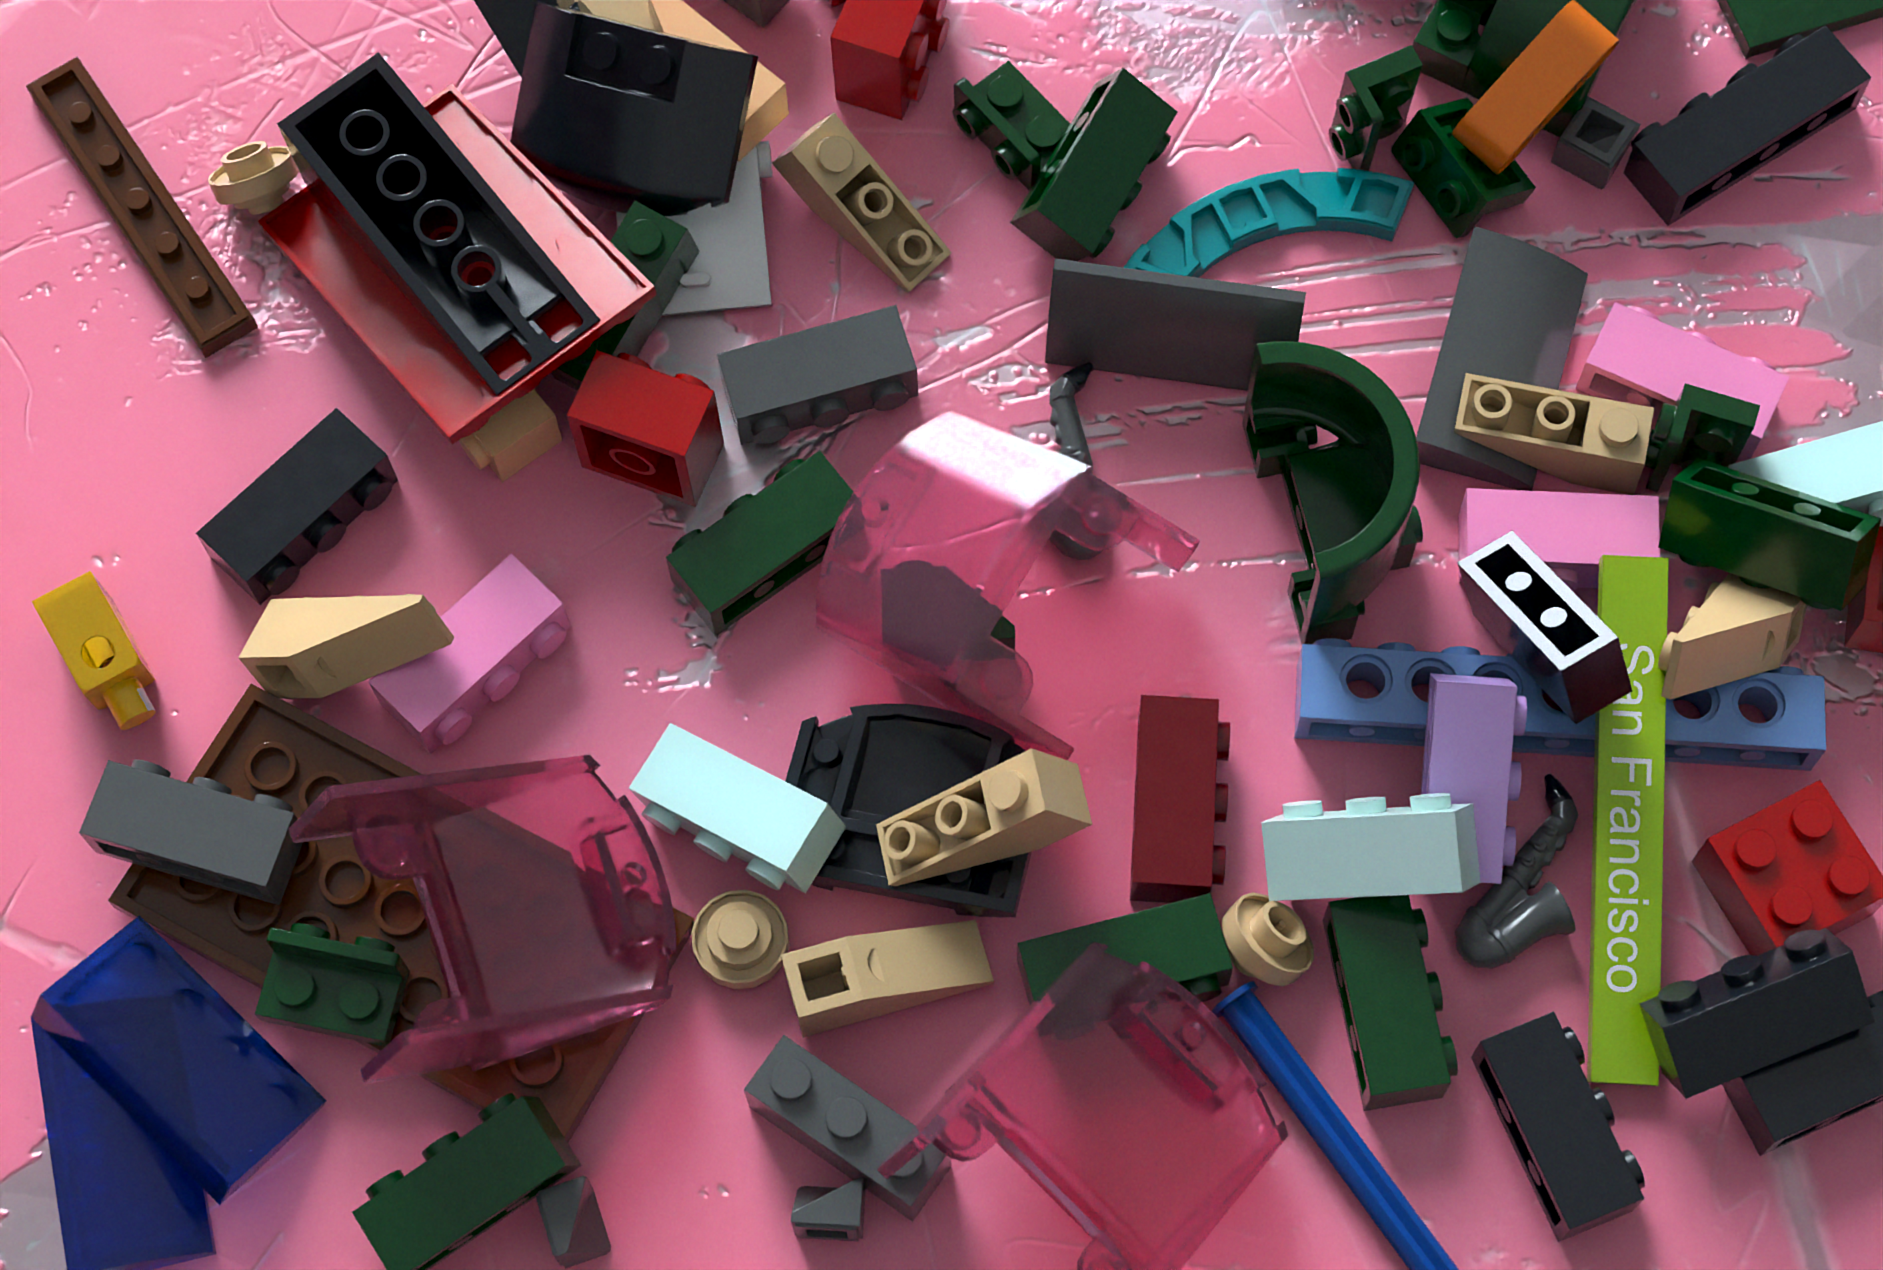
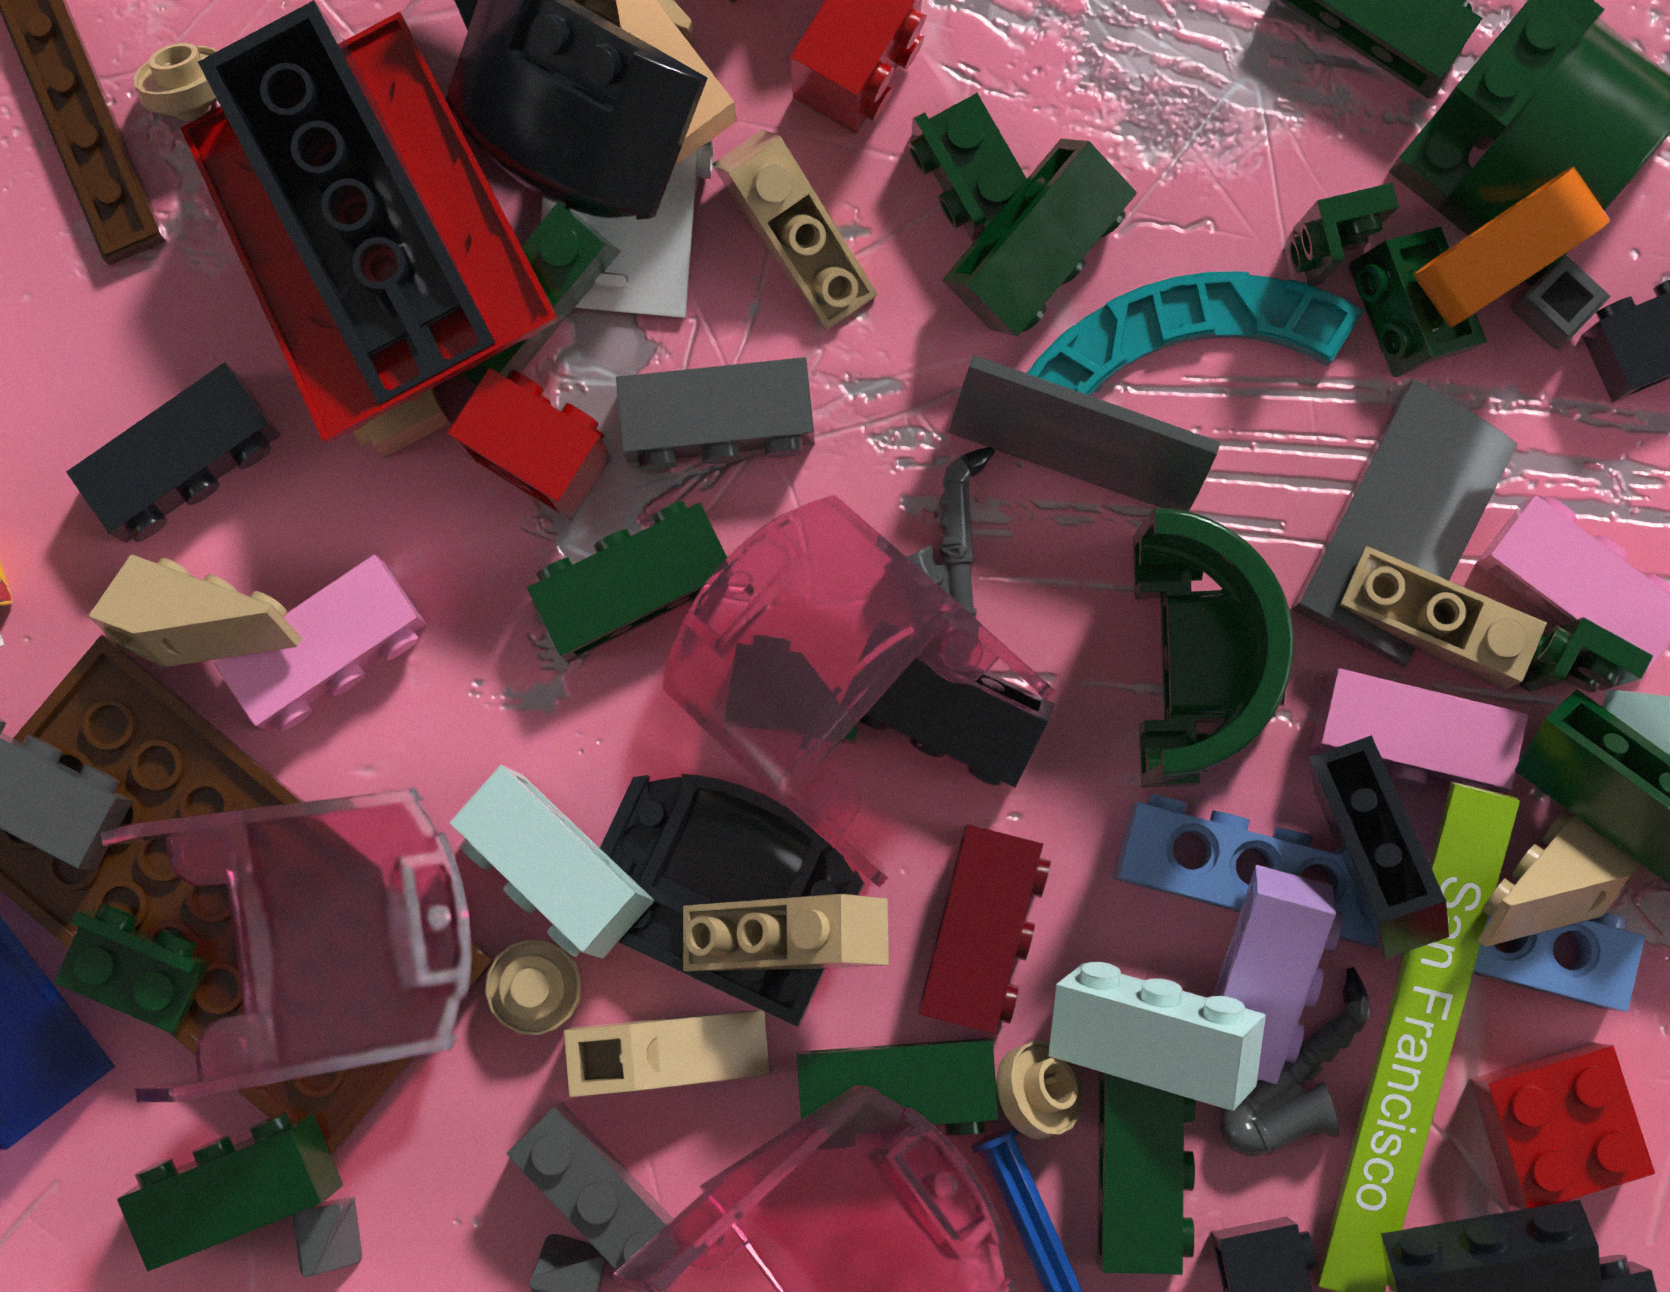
camera: 10 degrees right, 15 degrees up
none -> black brick [840,621,1055,788]

